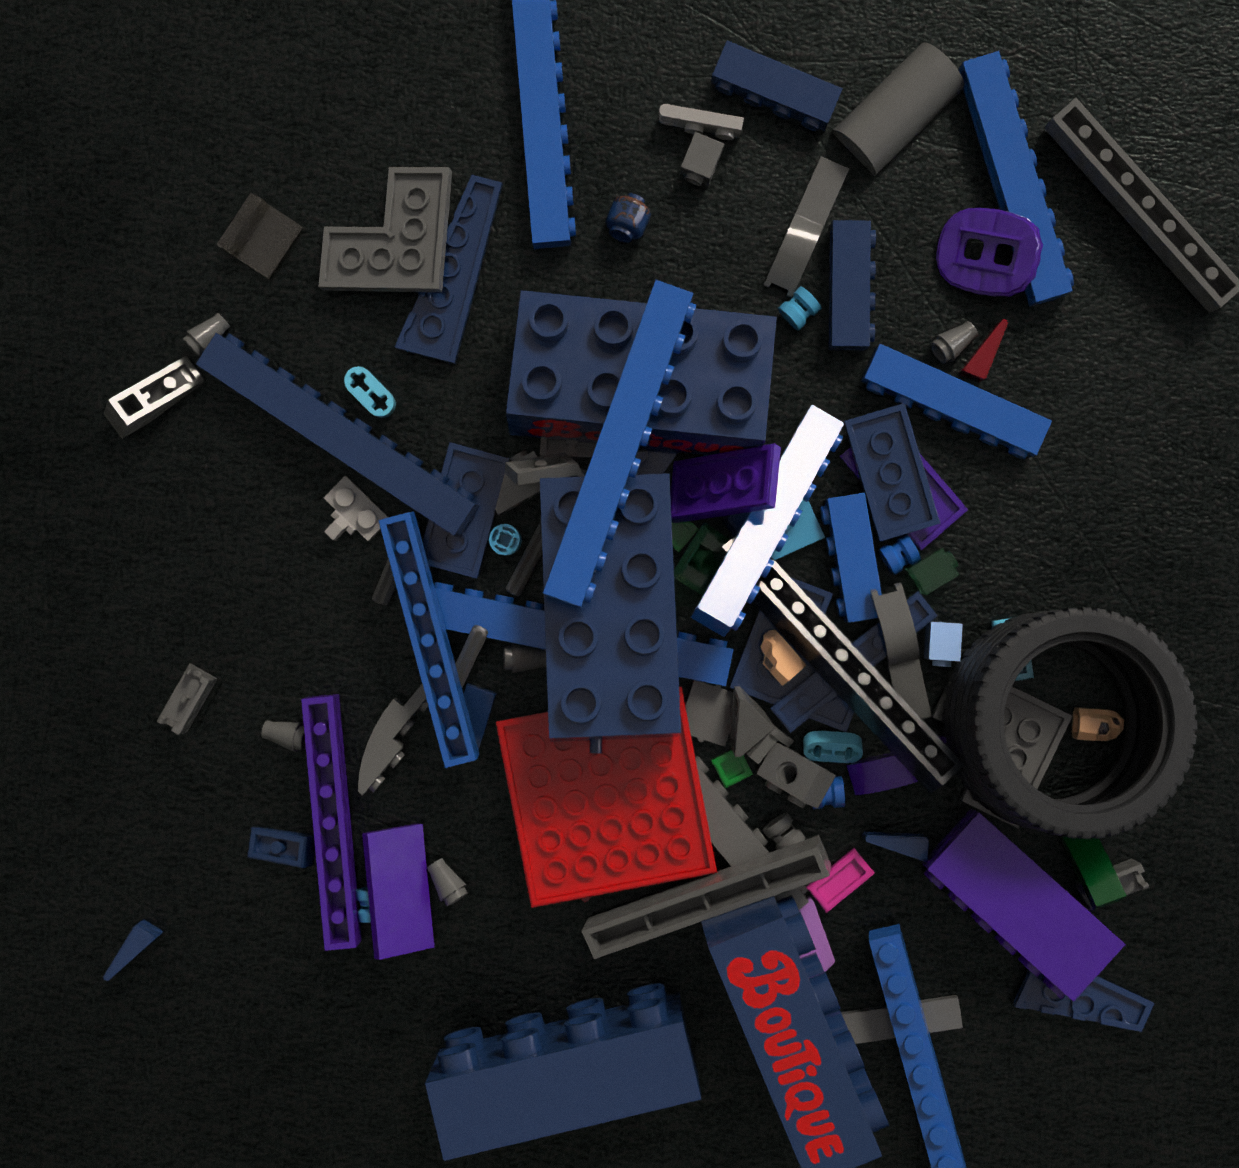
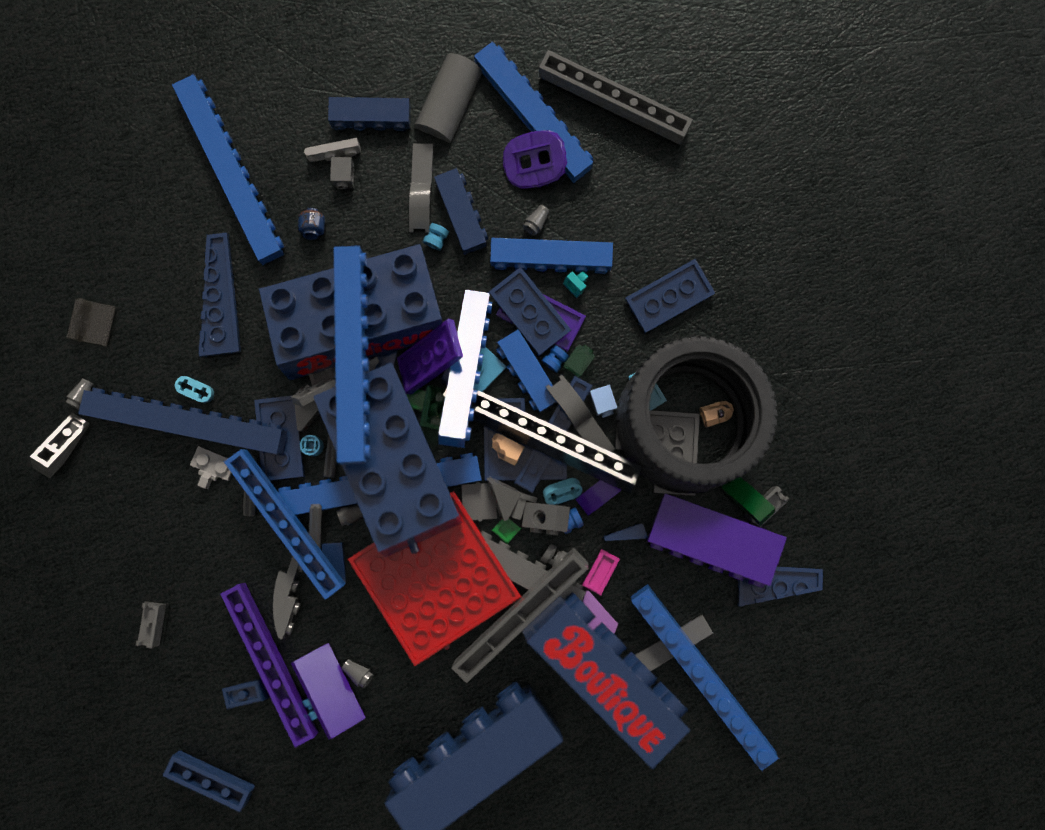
camera: 25 degrees left, 5 degrees down
dark blue slope [103,920,163,981] -> none
dark grey cone [261,720,306,752] -> none
dark grey plate [318,167,452,293] -> none
dark red slope [958,319,1008,383] -> none
none -> dark blue brick [163,751,255,812]
none -> teal tile [563,271,588,298]
none -> dark blue plate [625,259,715,333]

